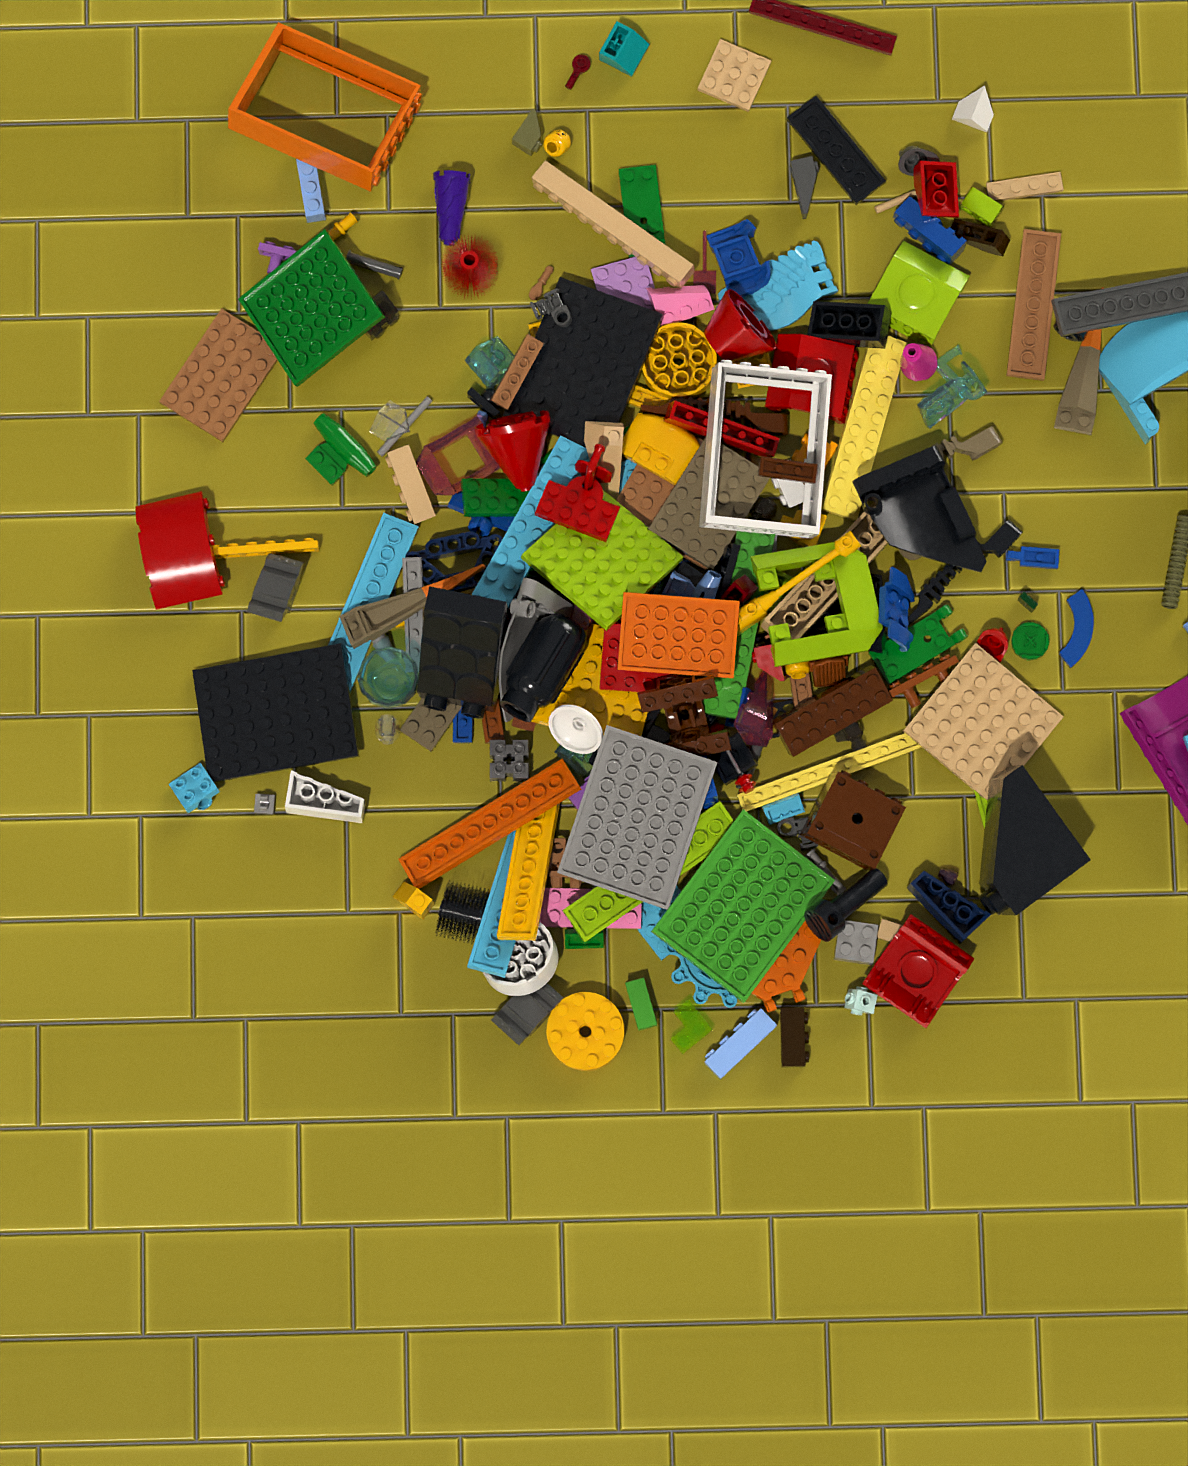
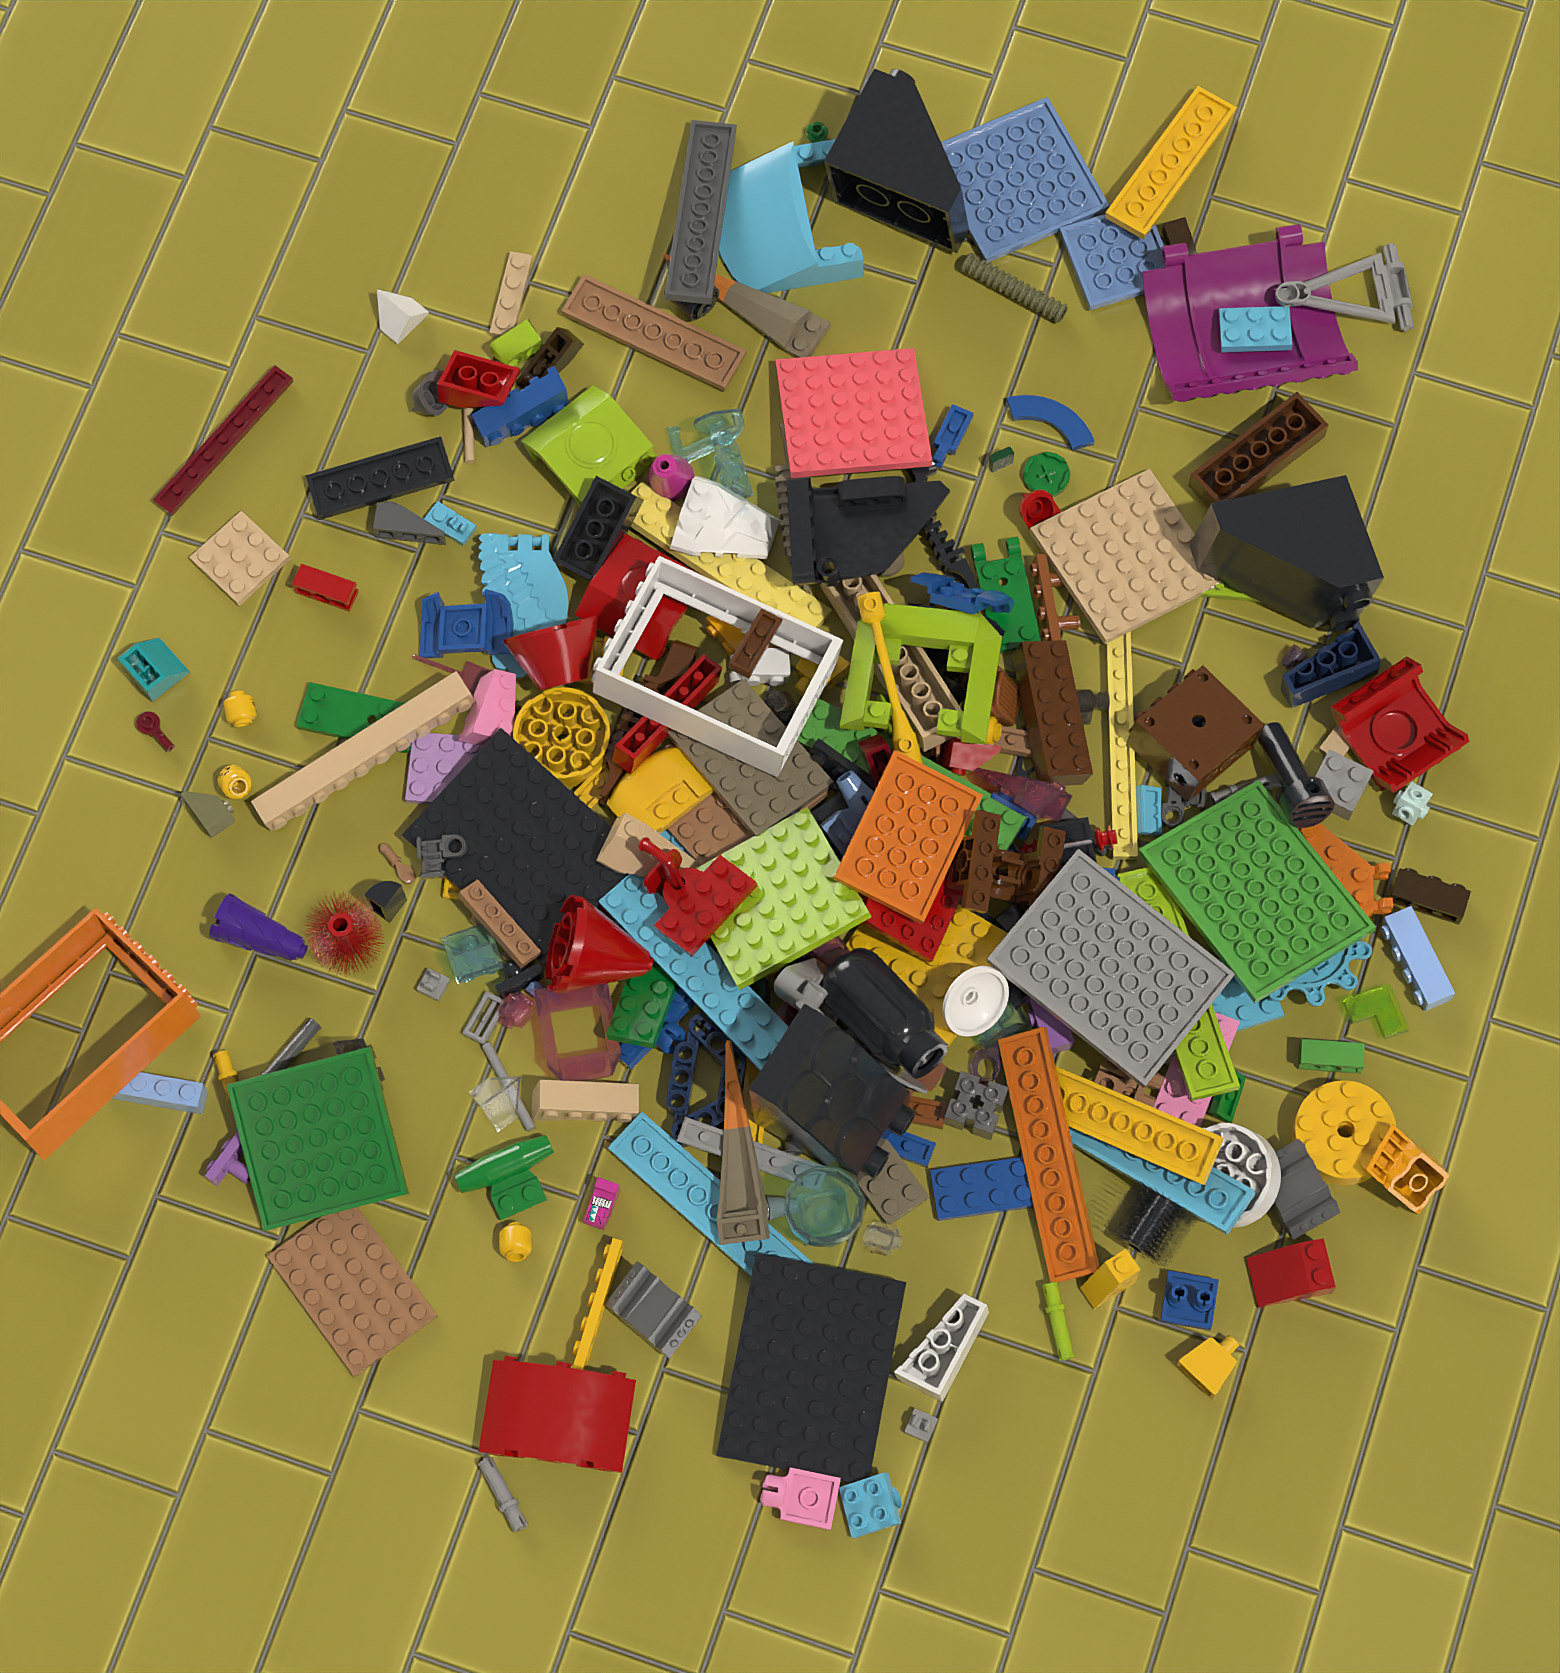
camera: 70 degrees left, 10 degrees down
none -> yellow head [223,690,257,727]
none -> red piece [292,563,359,612]
none -> black brick [364,881,407,923]
none -> light grey tile [417,968,451,1002]
none -> medium azure plate [424,501,477,546]
none -> light grey tile [462,991,508,1045]
none -> light grey pin [478,1457,529,1533]
none -> clear pink head [498,991,535,1029]
none -> yellow head [499,1222,532,1262]
none -> dark pink leg [584,1177,620,1230]
none -> white wedge [670,476,780,559]
none -> bright pink plate [760,1468,841,1530]
none -> coral plate [775,348,932,478]
none -> blue plate [930,1157,1034,1221]
none -> piece [970,1042,1002,1084]
none -> lime pin [1042,1282,1075,1361]
none -> blue plate [1160,1270,1219,1331]
none -> yellow torso [1176,1335,1239,1399]
none -> reddish brown brick [1188,392,1329,507]
none -> red slope [1246,1238,1336,1308]
none -> light orange slope [1366,1124,1450,1214]

